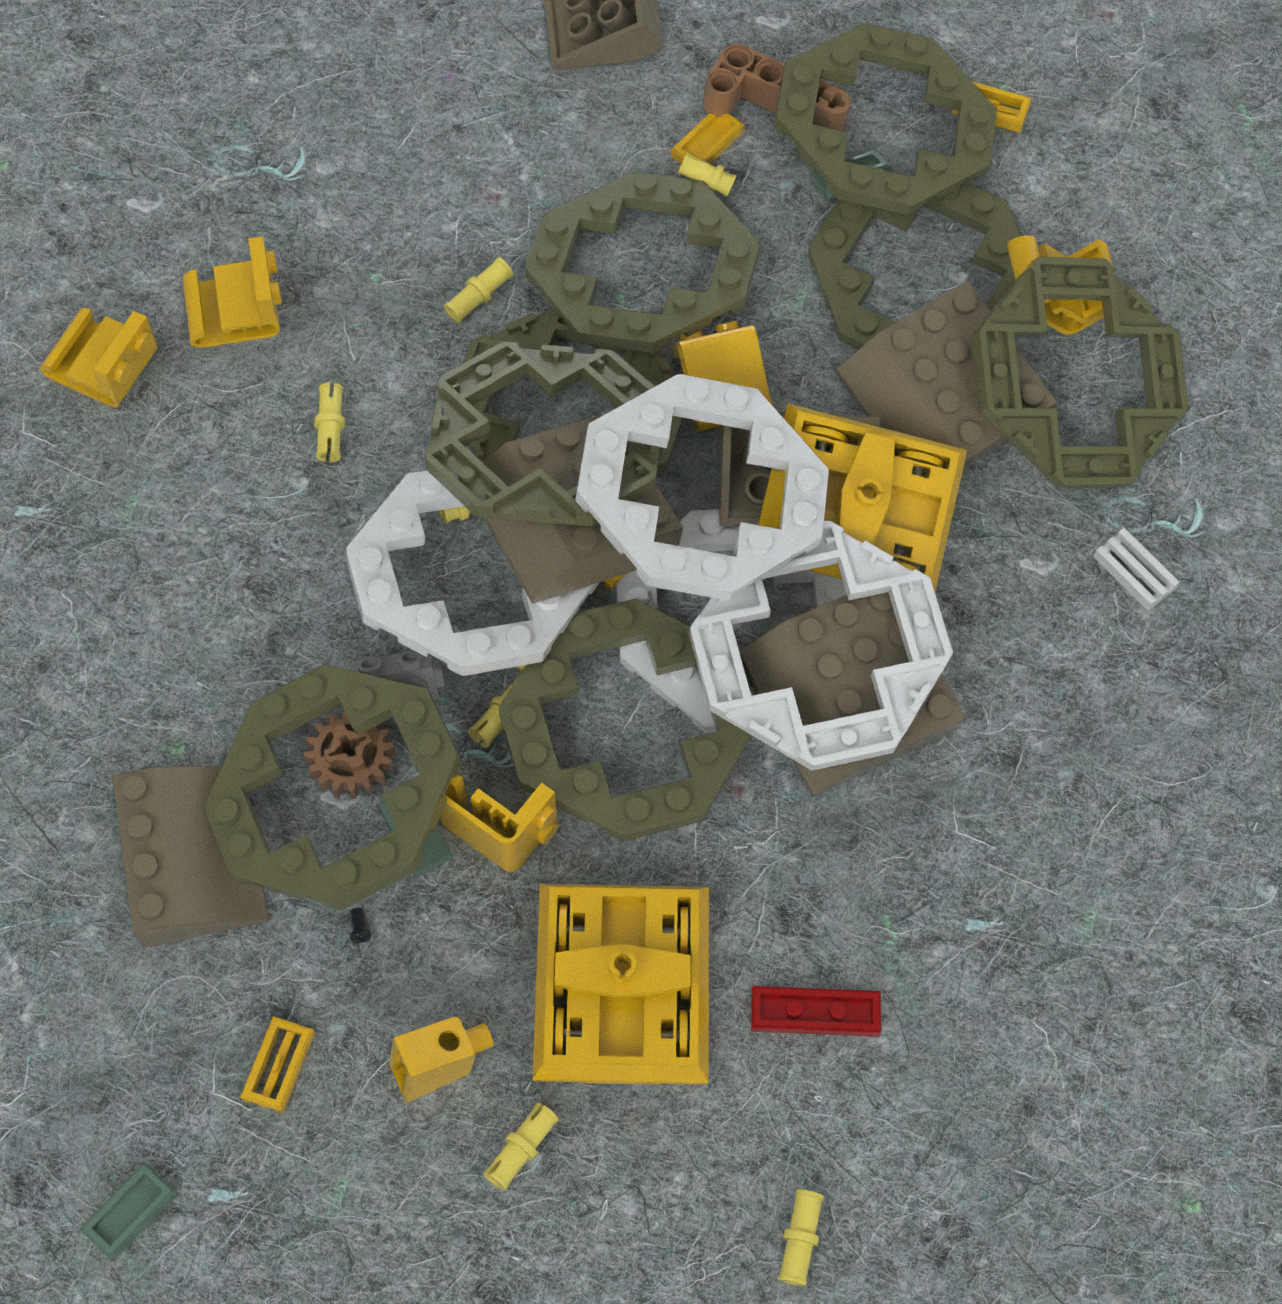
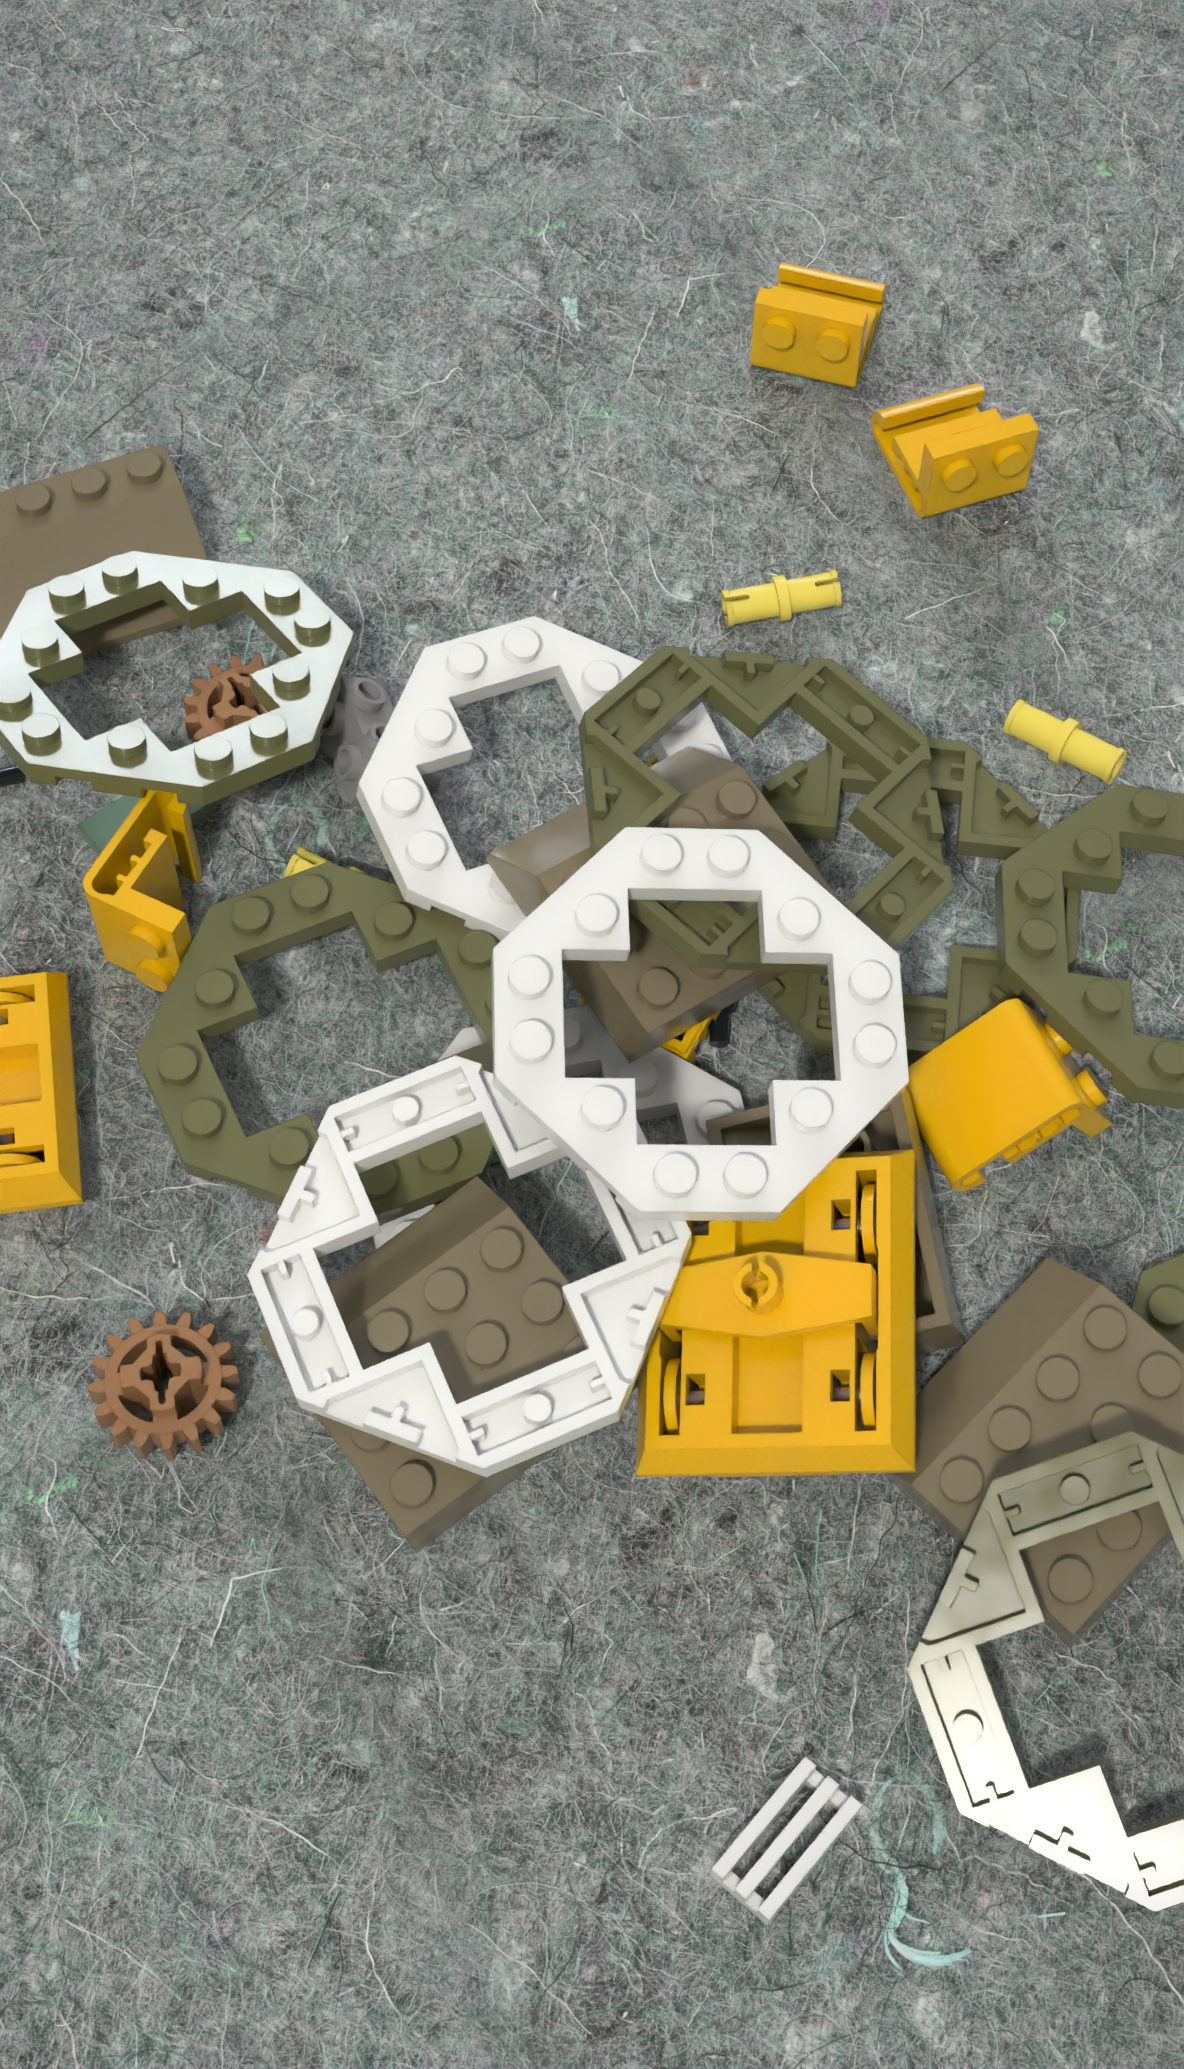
camera: 80 degrees right, 5 degrees down
none -> medium nougat gear [88,1310,241,1461]

